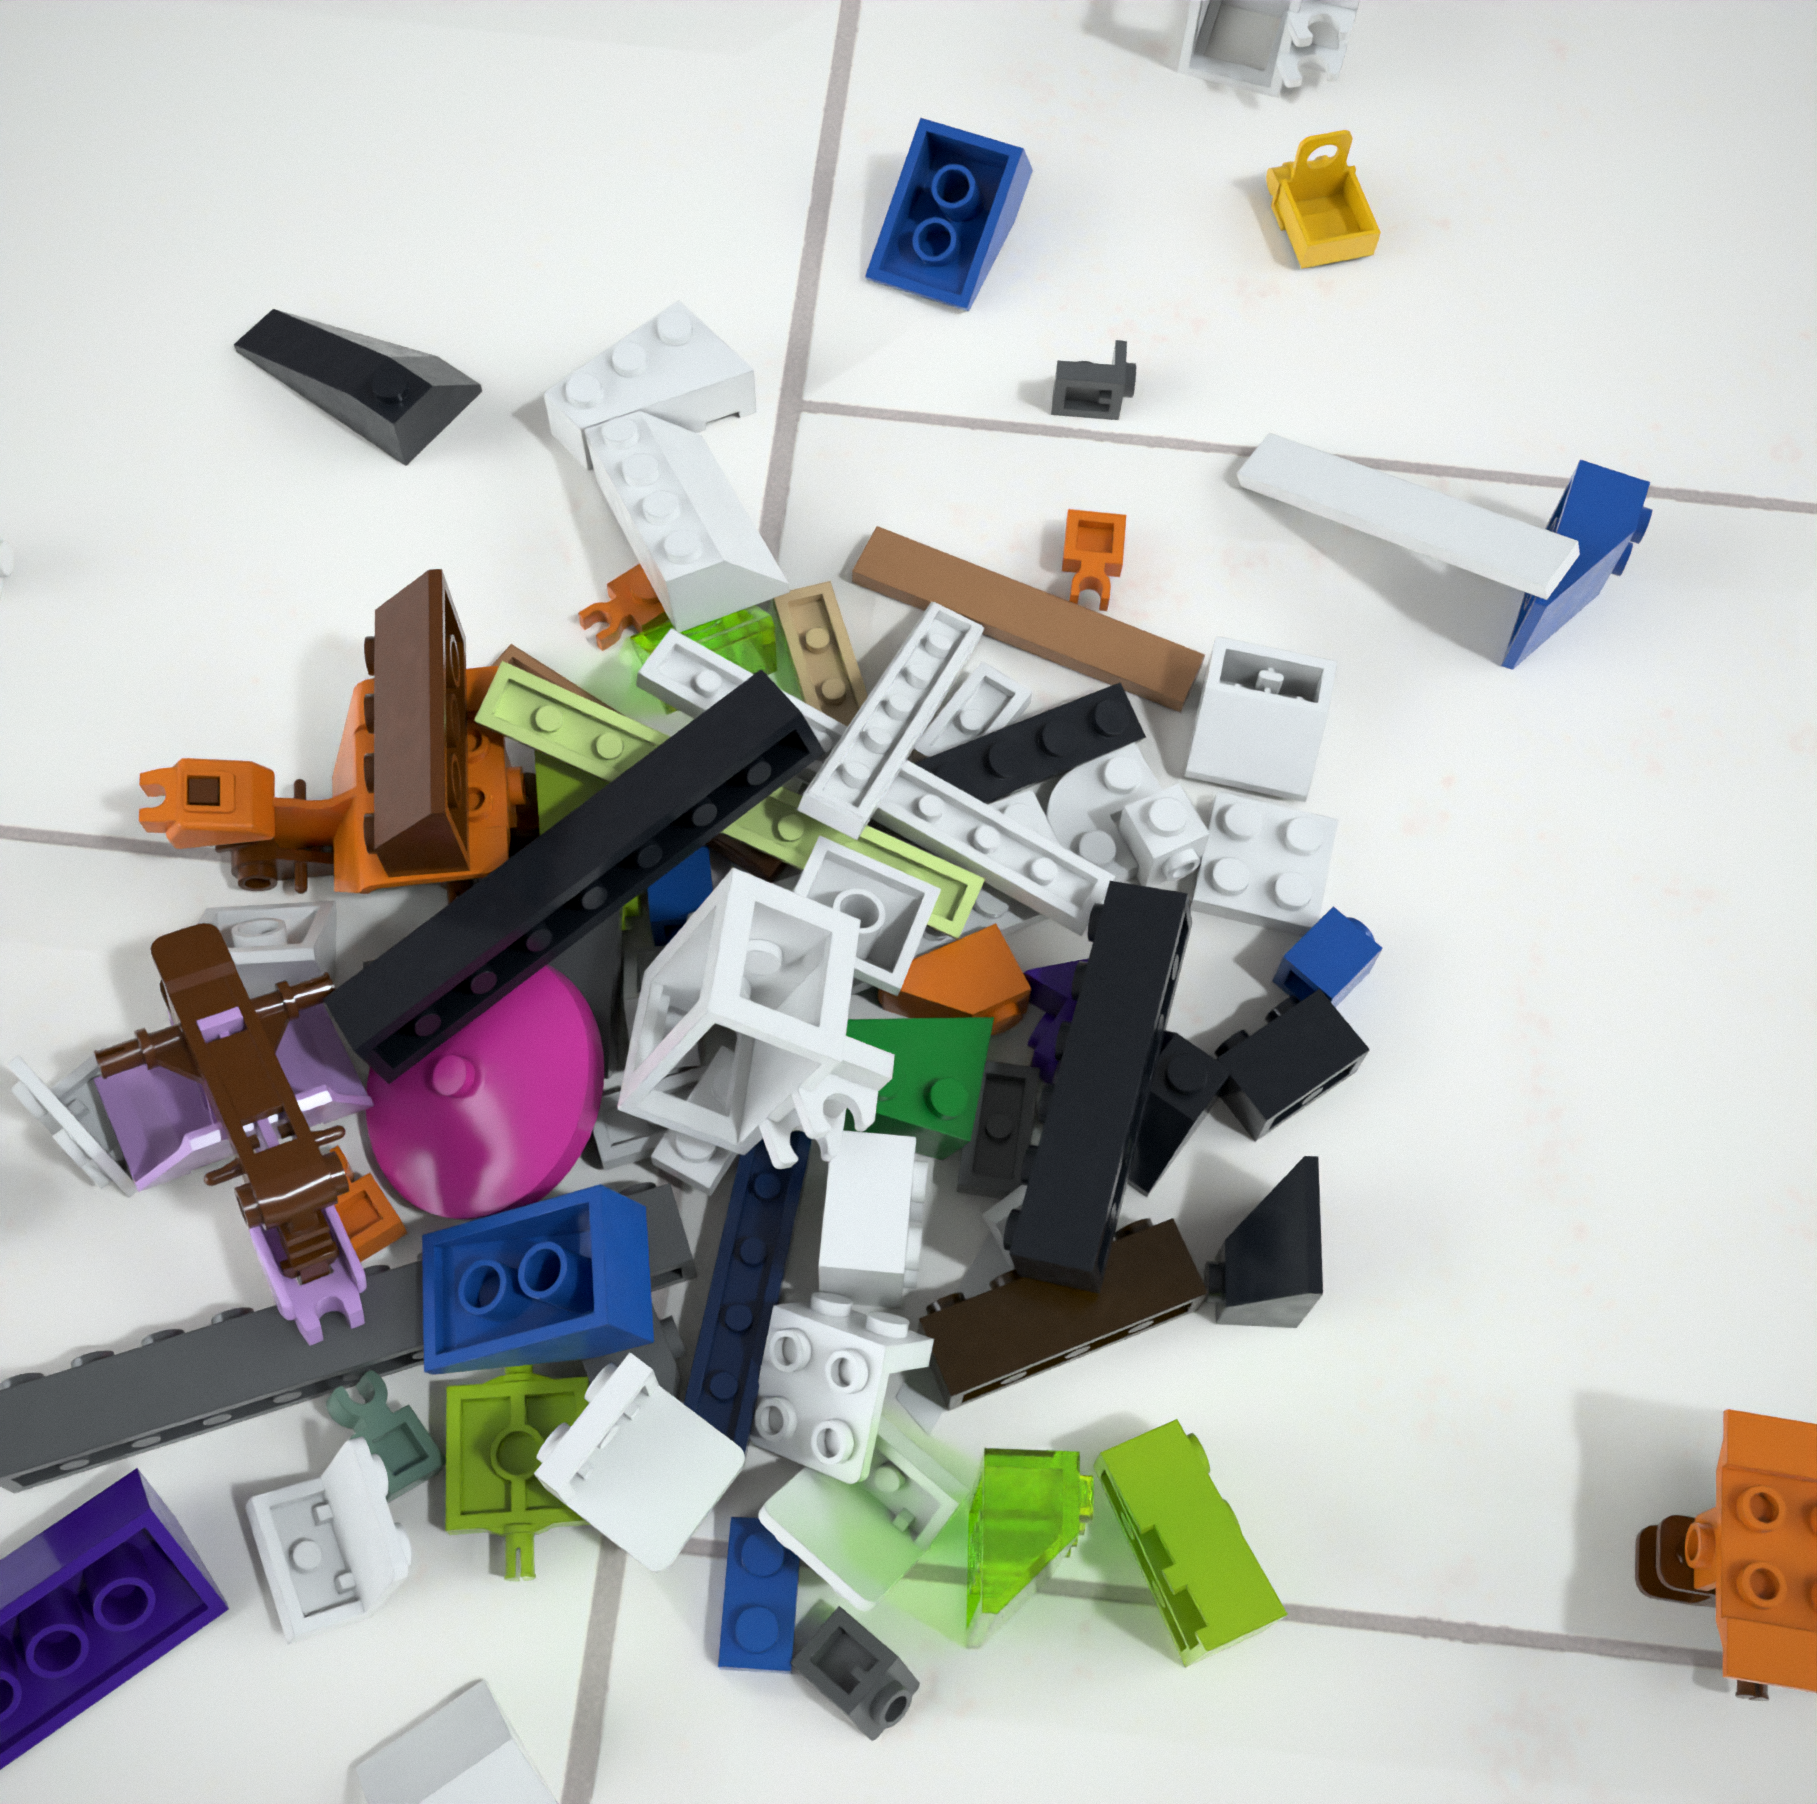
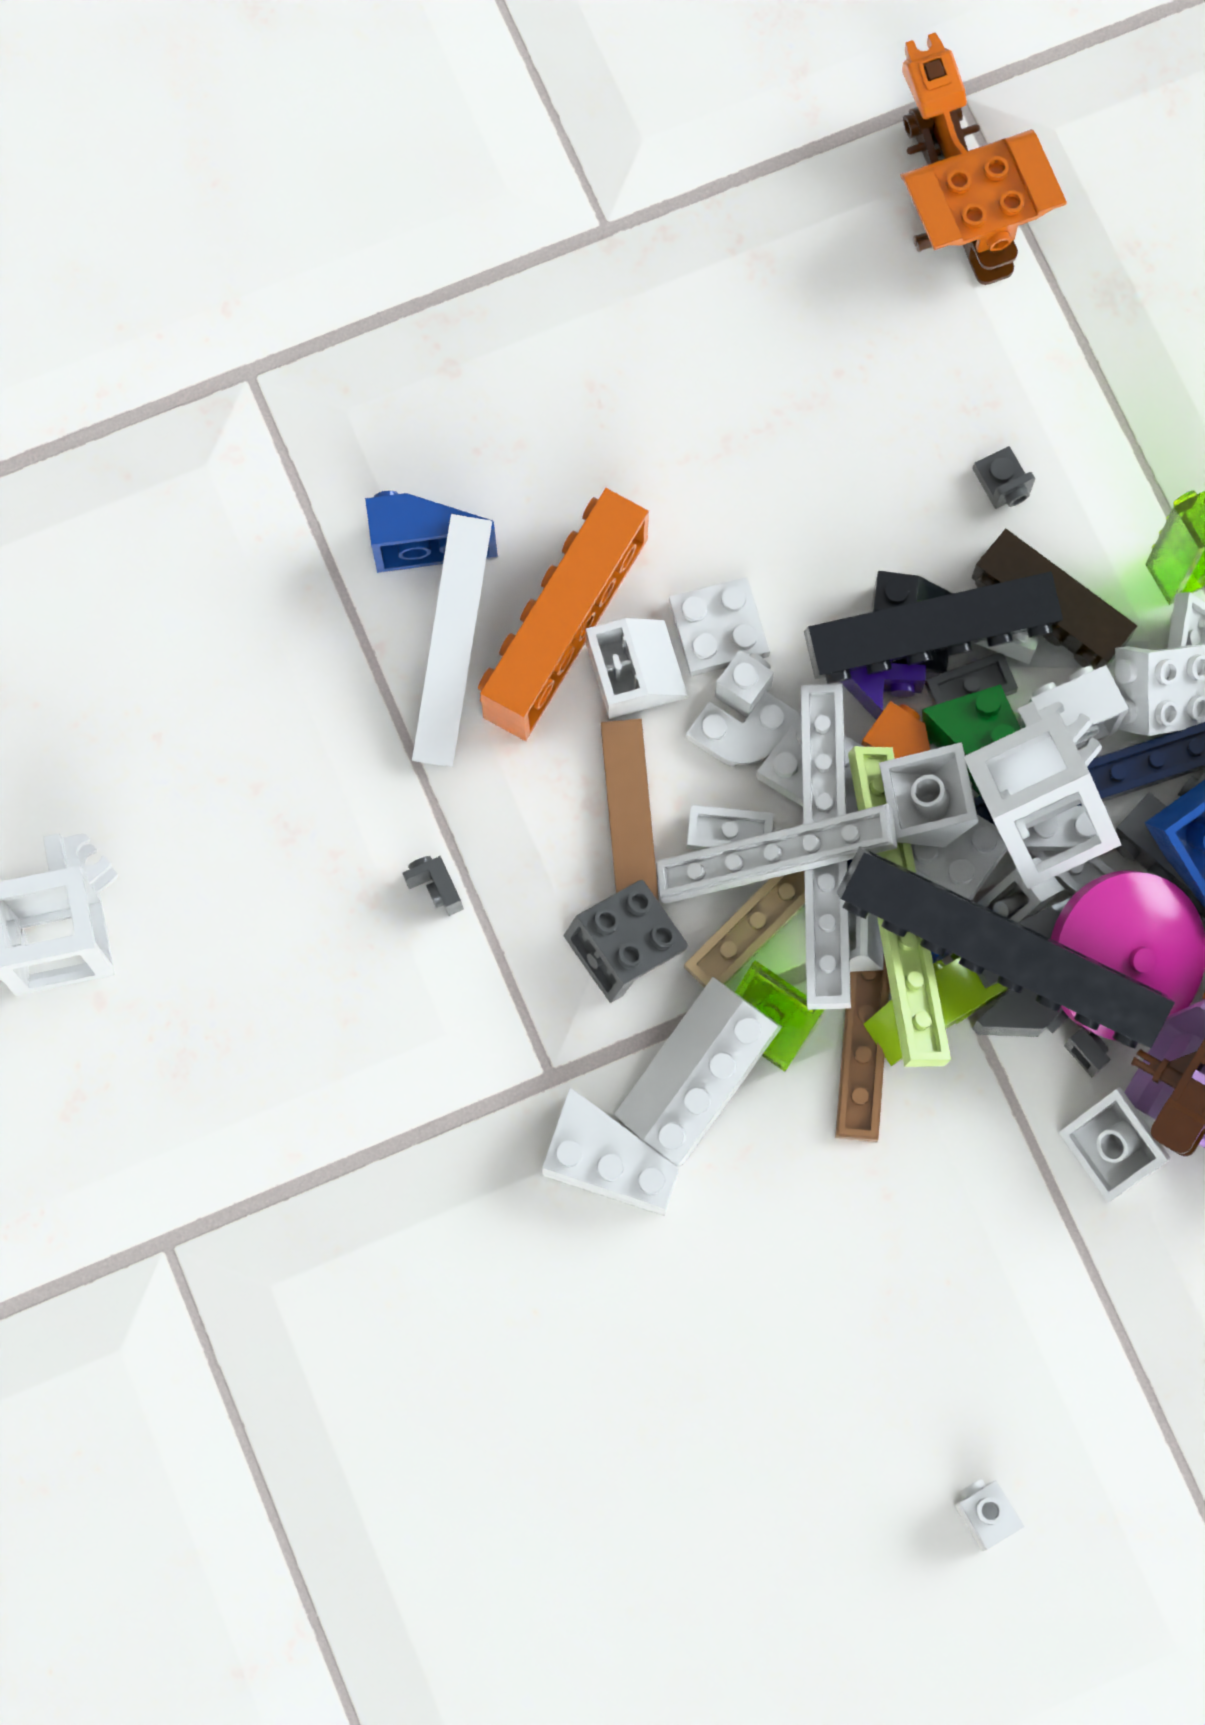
camera: 115 degrees left, 10 degrees up
orange piece [139,666,540,904] -> none
black wedge [234,309,482,466] -> none
reddish brown slope [363,569,470,877] -> none
orange plate [578,564,670,651] -> none
blue slope [865,117,1033,312] -> none
black plate [914,682,1146,805] -> none
orange plate [1062,509,1127,611] -> none
lime wedge [1093,1419,1288,1668] -> none
black slope [1204,1156,1323,1328] -> none
black brick [1214,989,1370,1142] -> none
yellow piece [1266,130,1381,269] -> none
blue brick [1272,906,1383,1008] -> none
none -> orange brick [478,488,649,741]
none -> dark grey bracket [563,880,688,1003]
none -> dark grey bracket [972,446,1036,509]

